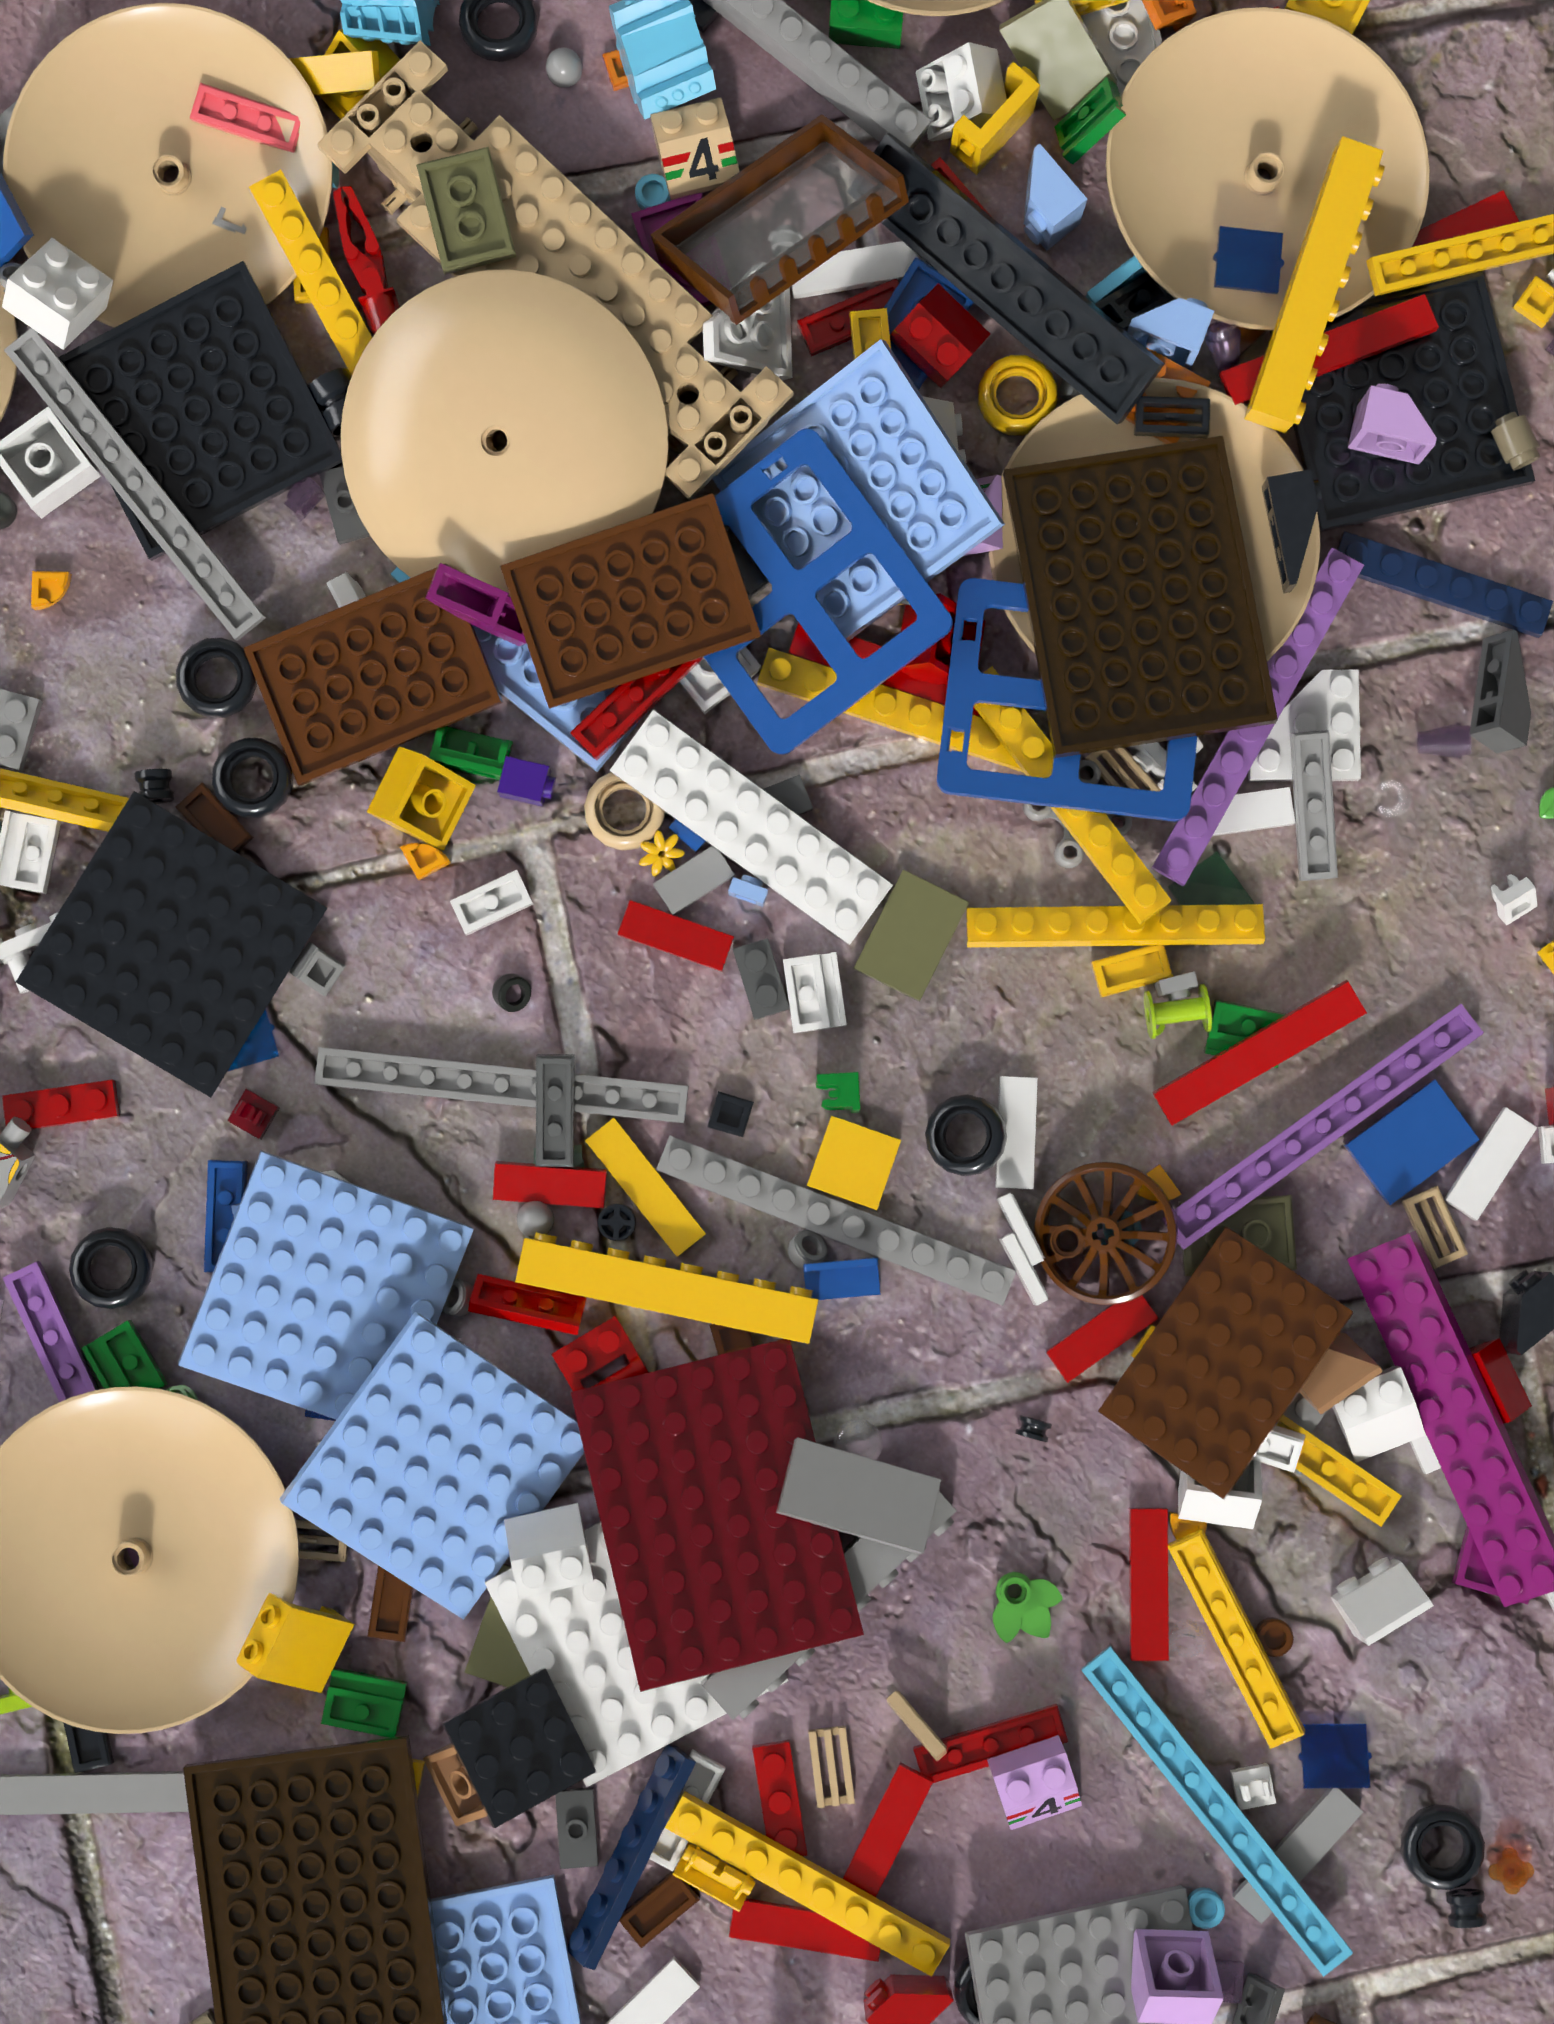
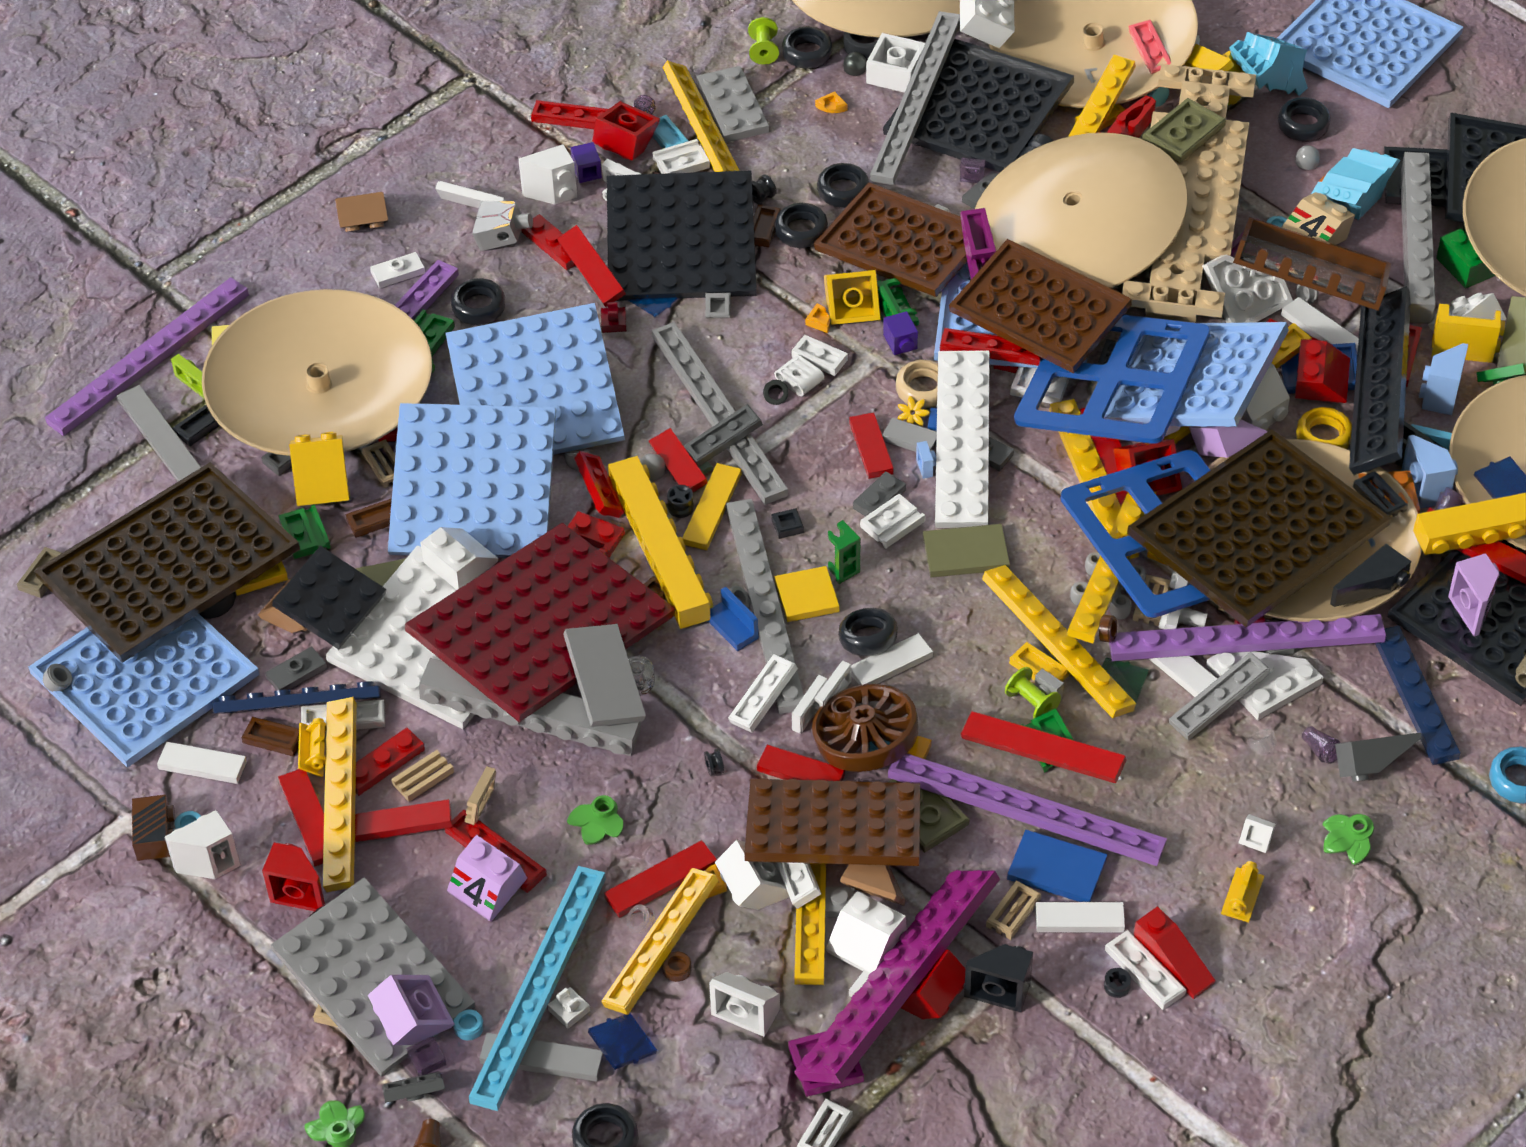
camera: 60 degrees right, 35 degrees down
none -> red tile [557,225,626,308]
none -> white tile [728,654,798,733]
none -> white piece [774,355,824,397]
none -> reddish brown tile [1099,615,1117,643]

